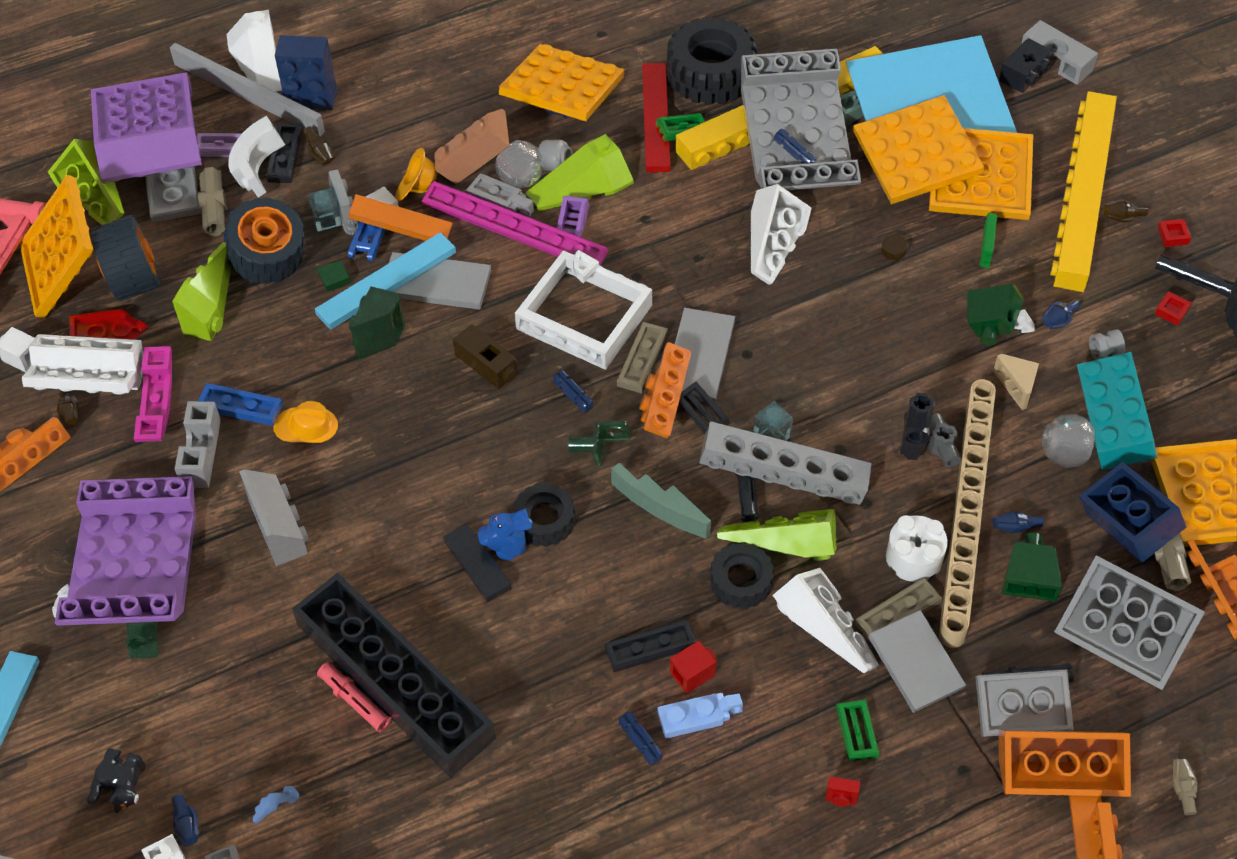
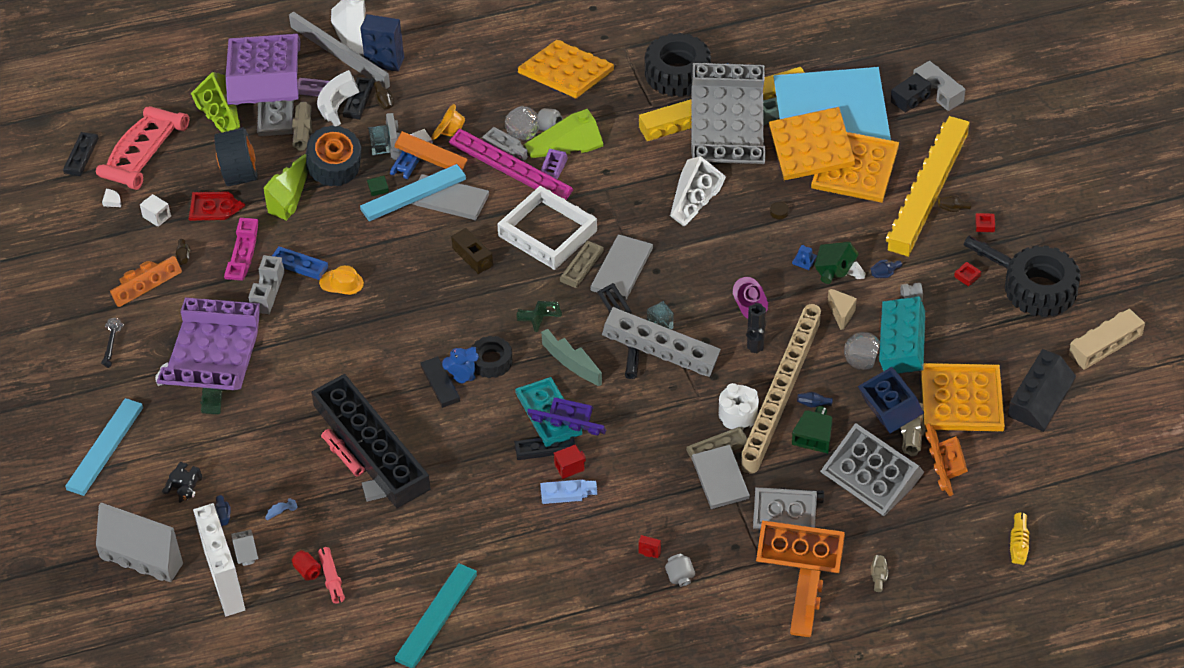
camera: 10 degrees right, 5 degrees down
light orange plate [19,175,93,318] -> none
white brick [22,334,143,394] -> none
light grey slope [239,469,310,566] -> none
clear green slope [349,286,406,359] -> none
nougat slope [434,109,510,184] -> none
dark blue axle [553,370,594,413] -> none
white tile [573,250,599,283] -> none
dark blue axle [619,712,663,765] -> none
orange bracket [639,342,691,438] -> none
red tile [642,63,670,172] -> none
green tile [656,113,705,141] -> none
black tyre [710,543,774,609] -> none
lime wedge [717,509,837,561] -> none
white wedge [772,568,879,673] -> none
dark blue axle [773,128,816,164] -> none
green tile [836,699,879,762] -> none
dark grey axle [929,413,961,468] -> none
green tile [979,213,997,268] -> none
none -> light grey tile [362,480,386,502]
none -> teal tile [515,377,582,447]
none -> dark purple bracket [527,397,606,436]
none -> light grey head [665,554,695,587]
none -> magenta piece [733,277,768,319]
none -> blue brick [792,245,817,270]

